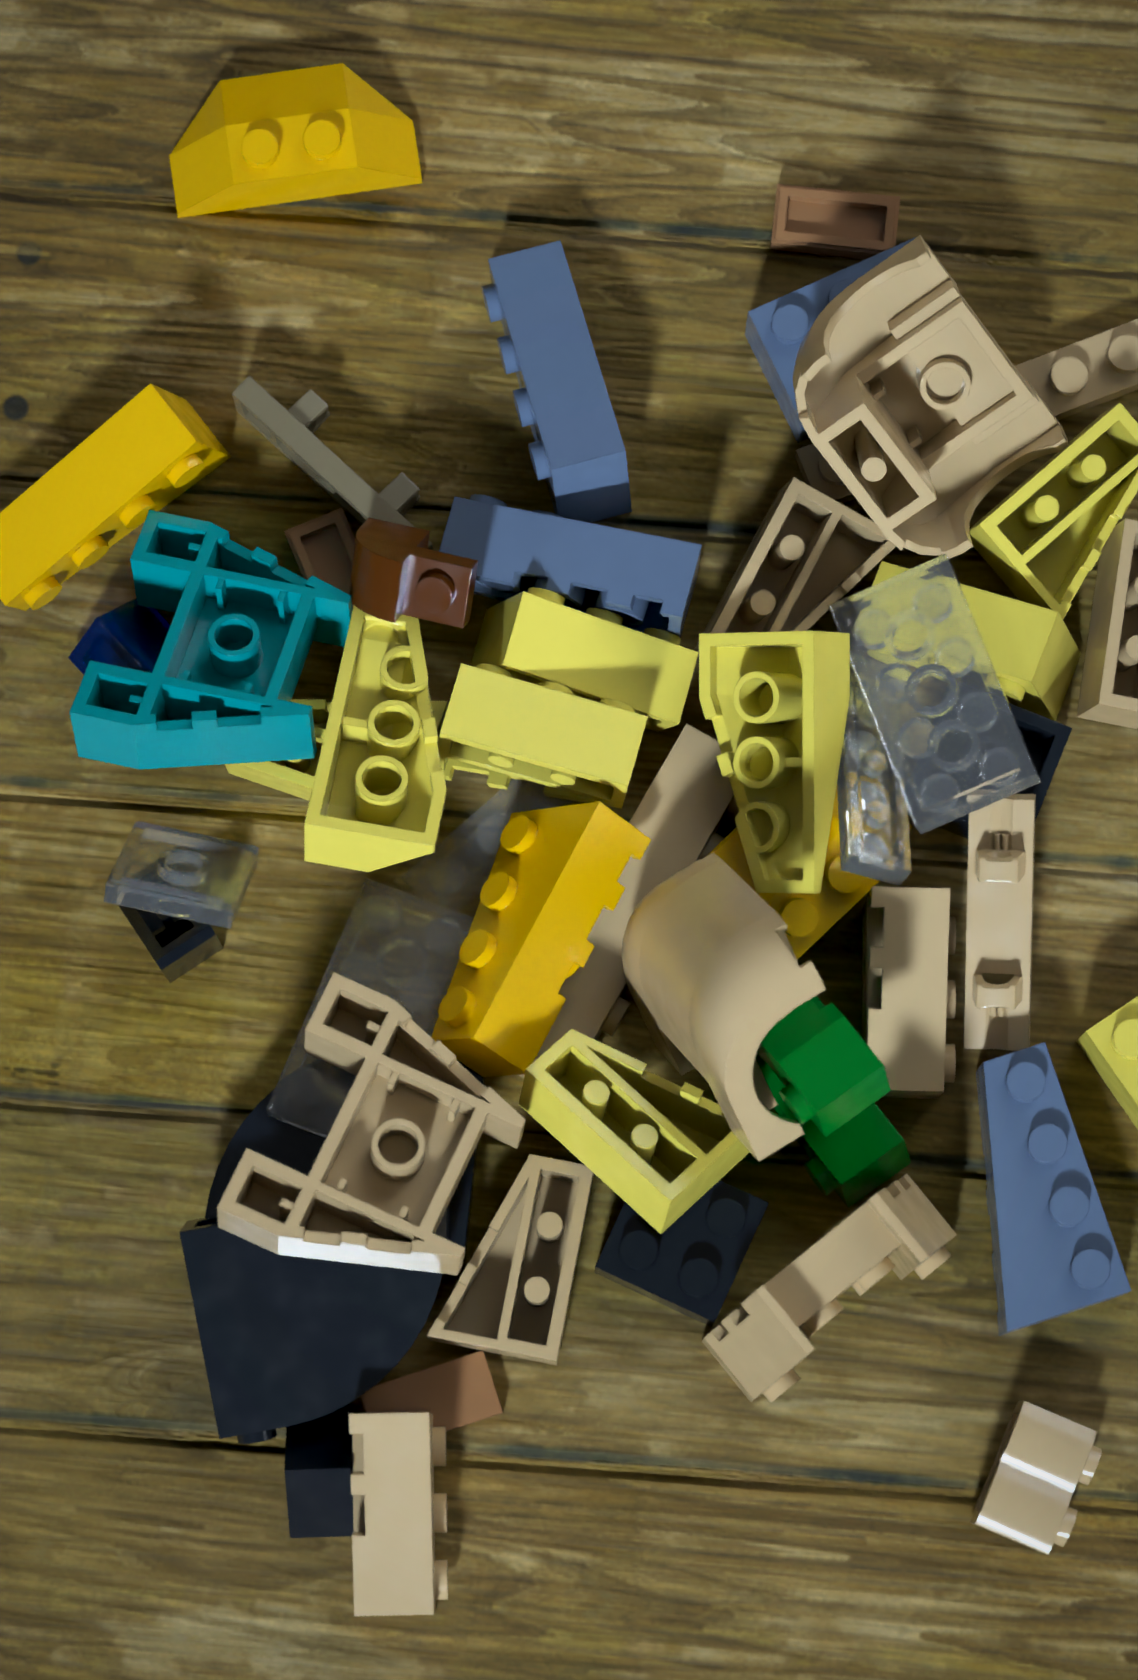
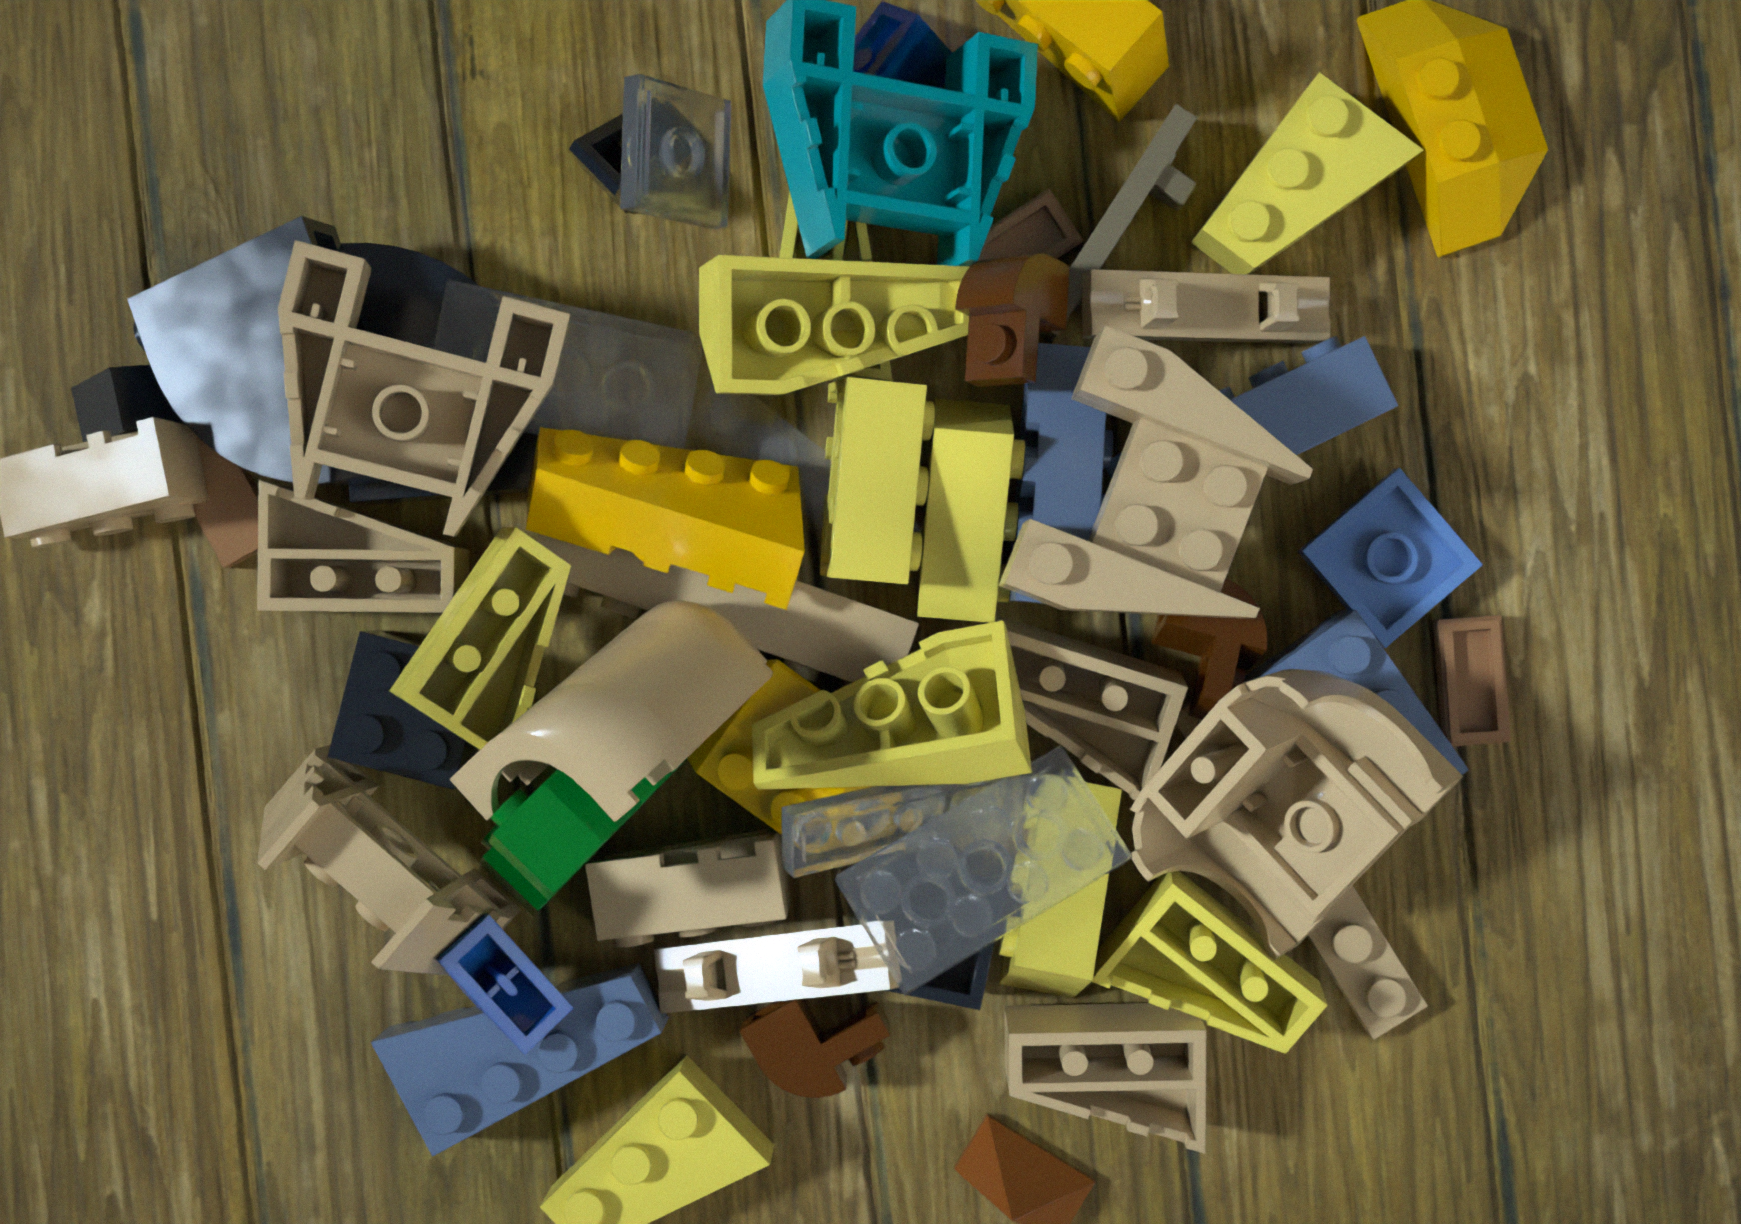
camera: 80 degrees right, 10 degrees up
tan brick [970,1401,1102,1555] -> none
none -> blue slope [436,913,574,1055]
none -> reddish brown brick [739,999,890,1098]
none -> tan wedge [999,325,1313,619]
none -> tan hinge [1082,269,1330,344]
none -> reddish brown brick [1152,578,1267,719]
none -> light yellow wedge [1191,72,1423,275]
none -> medium blue plate [1297,468,1483,648]

